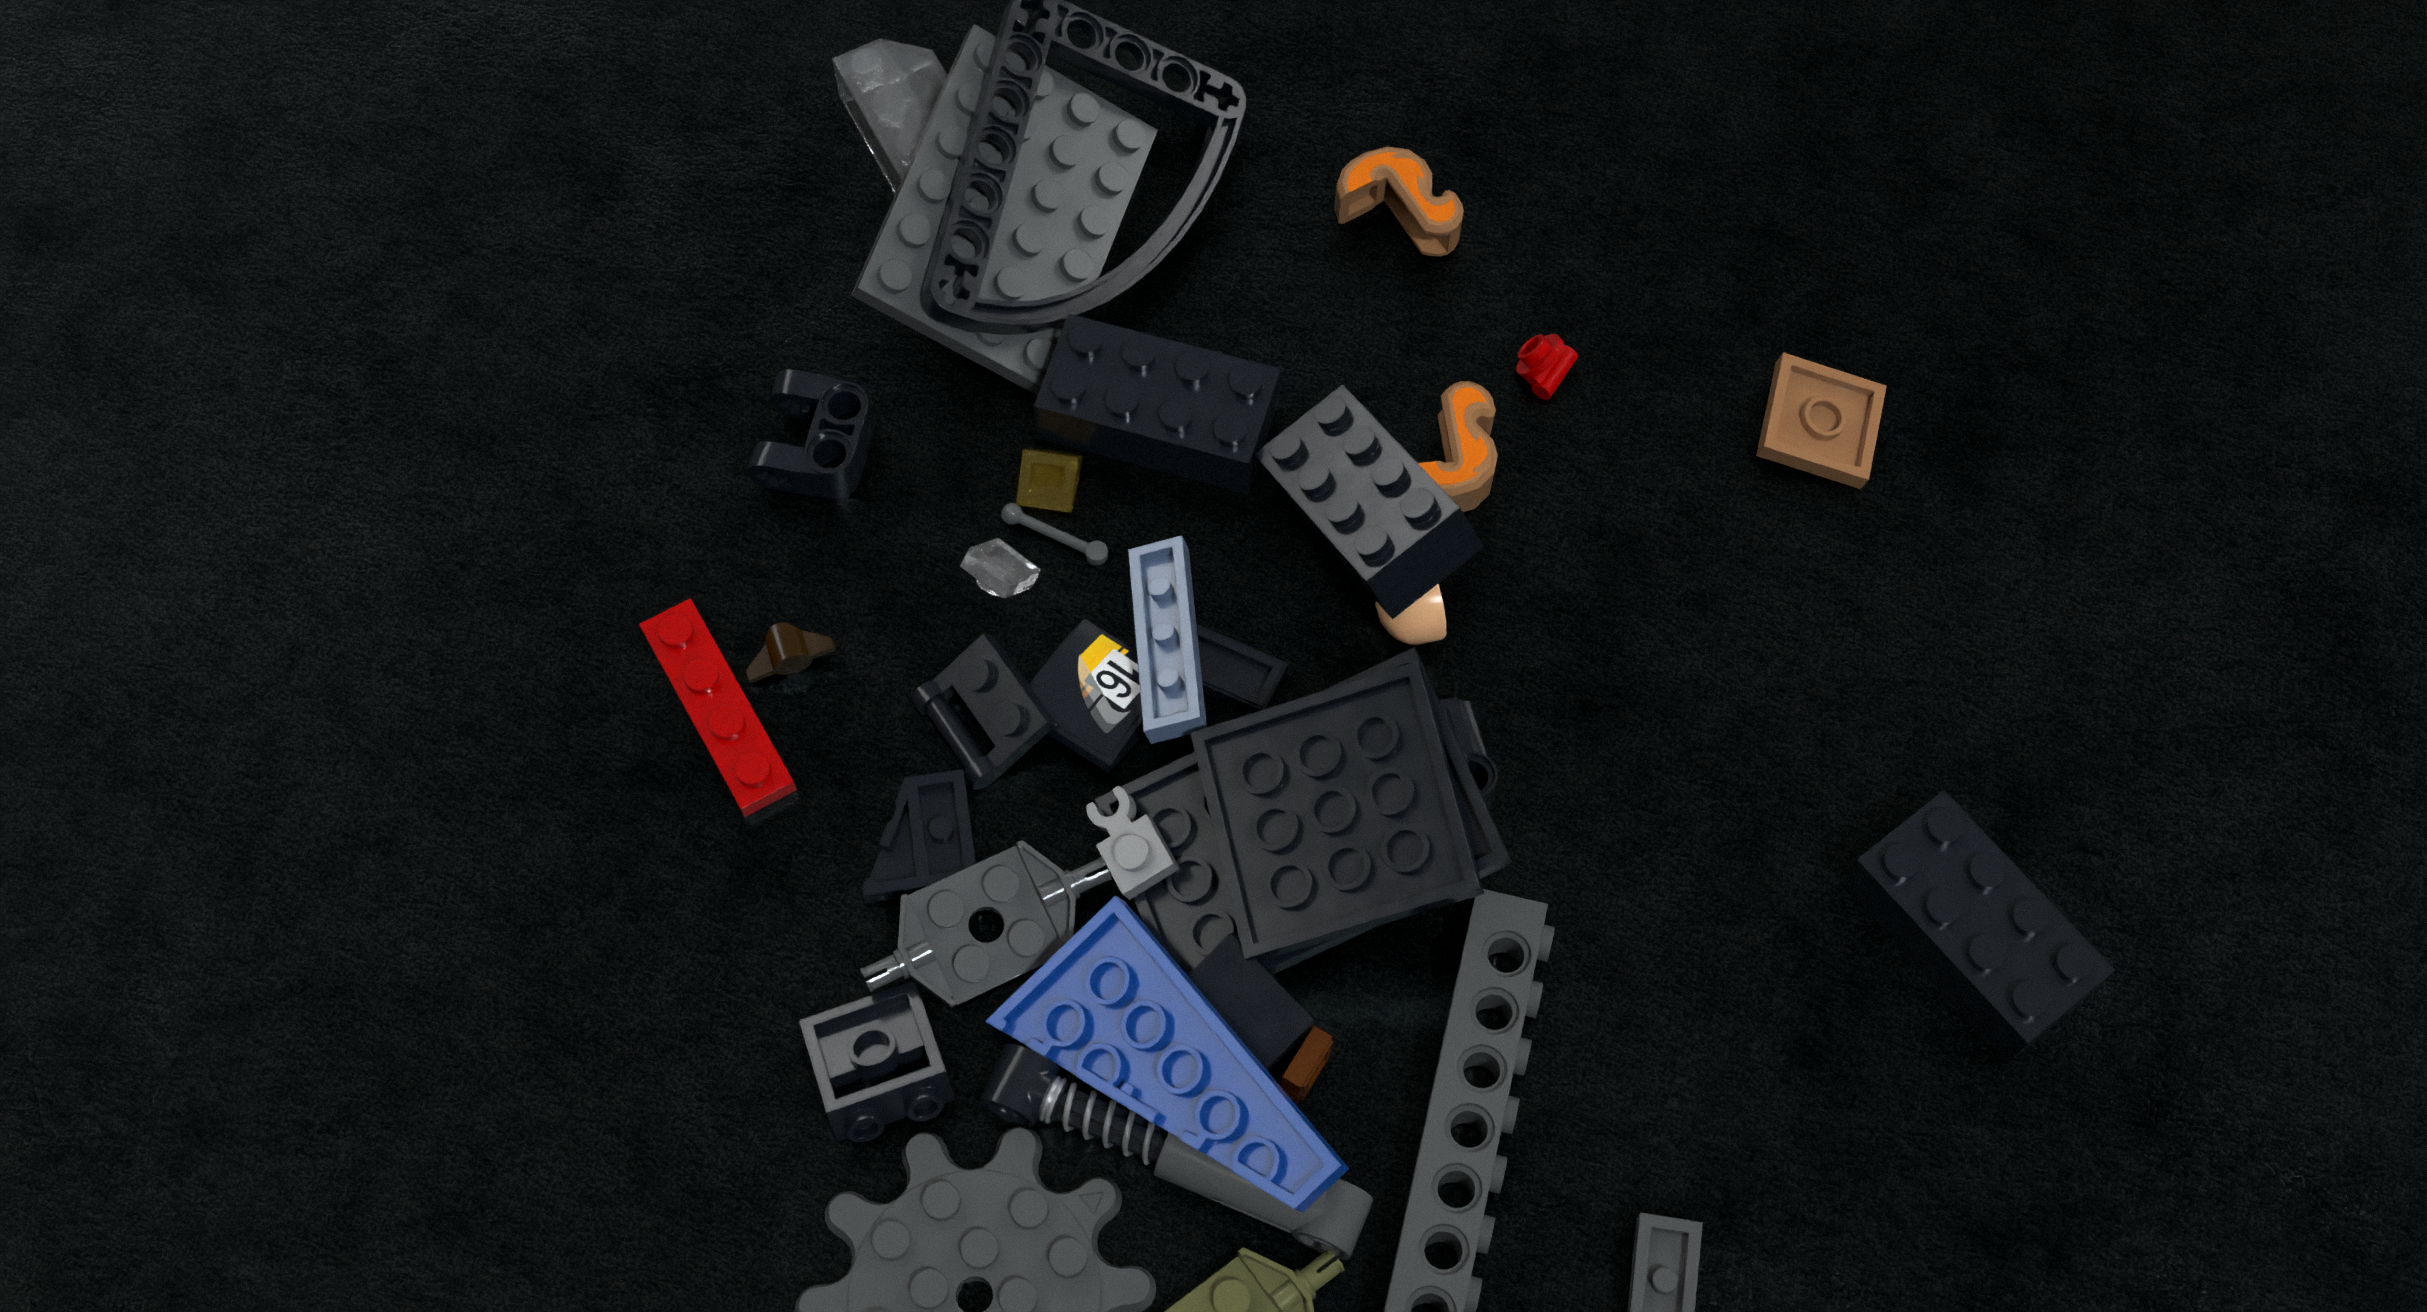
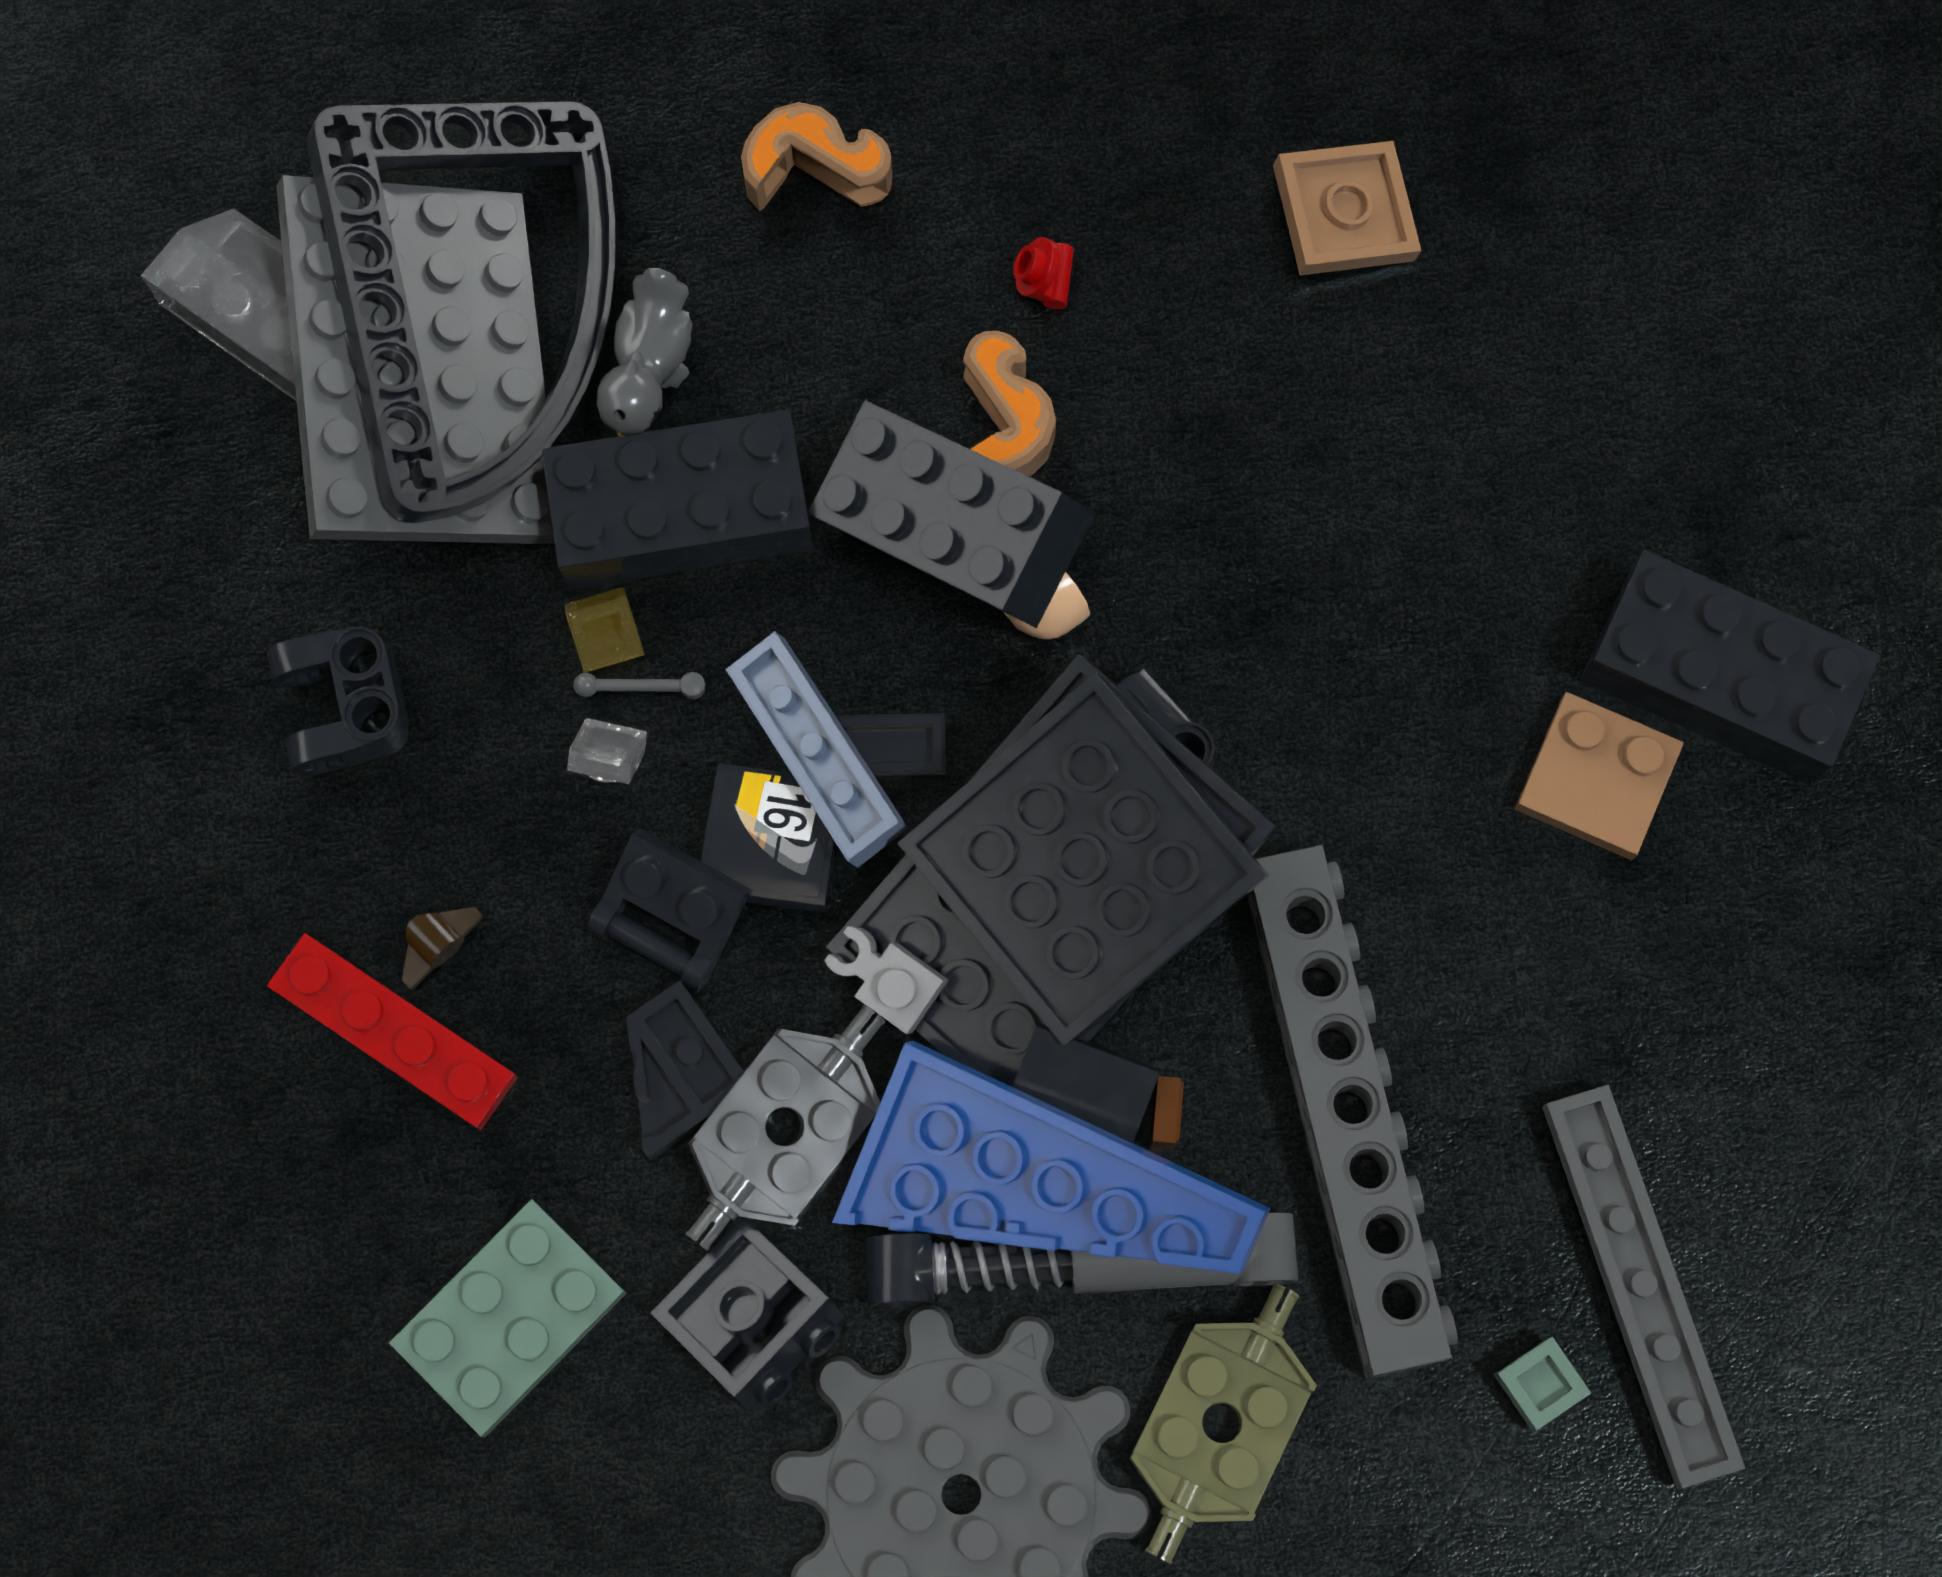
camera: 25 degrees left, 10 degrees up
none -> sand green plate [389,1199,626,1438]
none -> dark grey animal [596,268,693,436]
none -> medium nougat plate [1515,692,1684,860]

